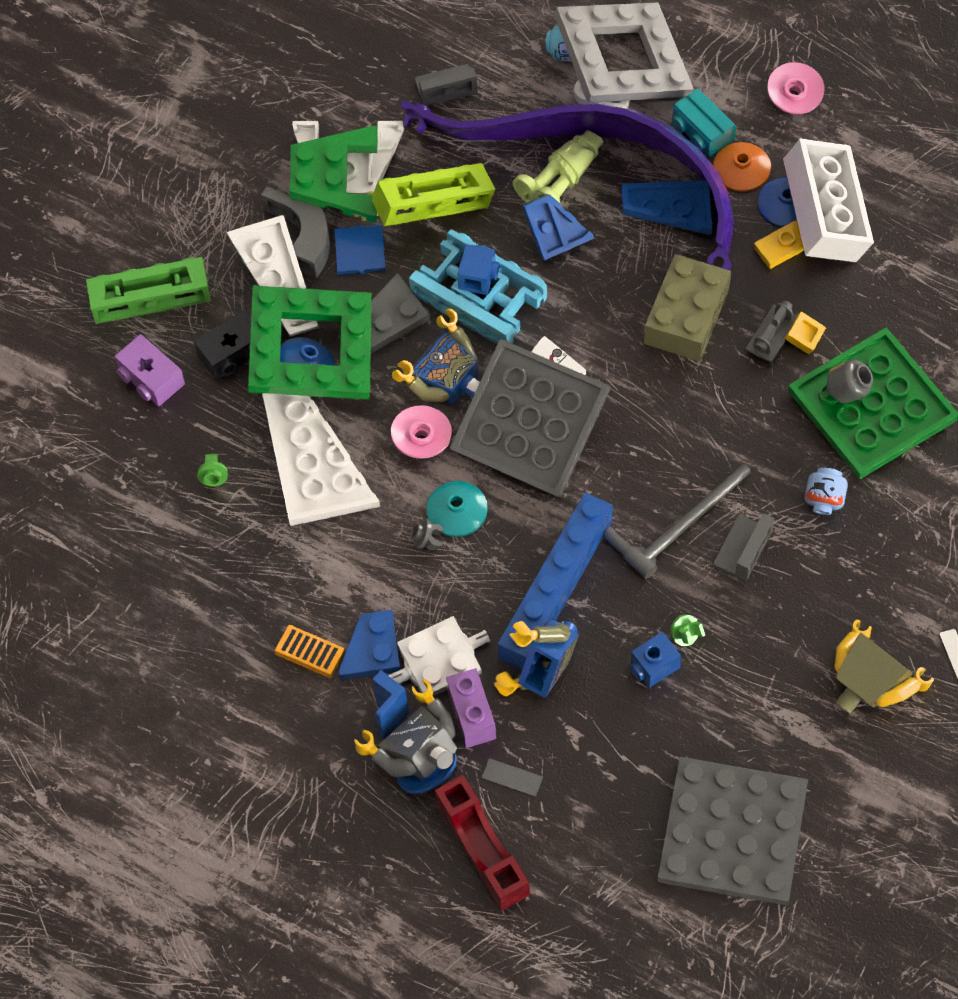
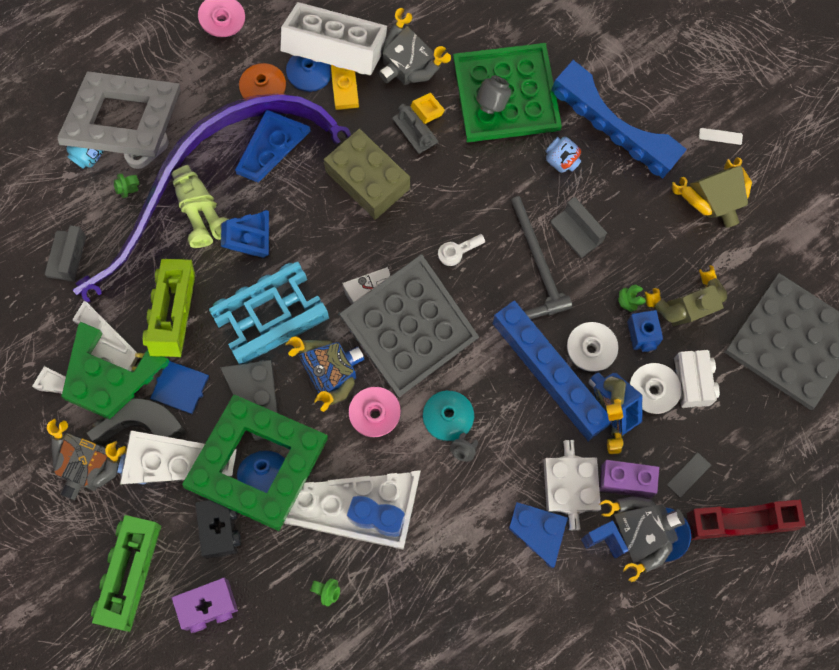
camera: 70 degrees left, 10 degrees up
light orange tile [274,625,346,679] -> none
blue brick [457,244,500,295] -> none
teal brick [672,88,736,157] -> none
none -> torso [47,419,127,501]
none -> bright green plate [114,173,139,198]
none -> blue brick [347,496,405,537]
none -> dark grey torso [379,8,451,85]
none -> white plate [438,234,485,266]
none -> blue arch [551,60,687,178]
none -> white dish [567,322,618,372]
none -> white dish [630,363,682,414]
none -> olive torso [645,265,727,326]
none -> white brick [674,350,720,408]

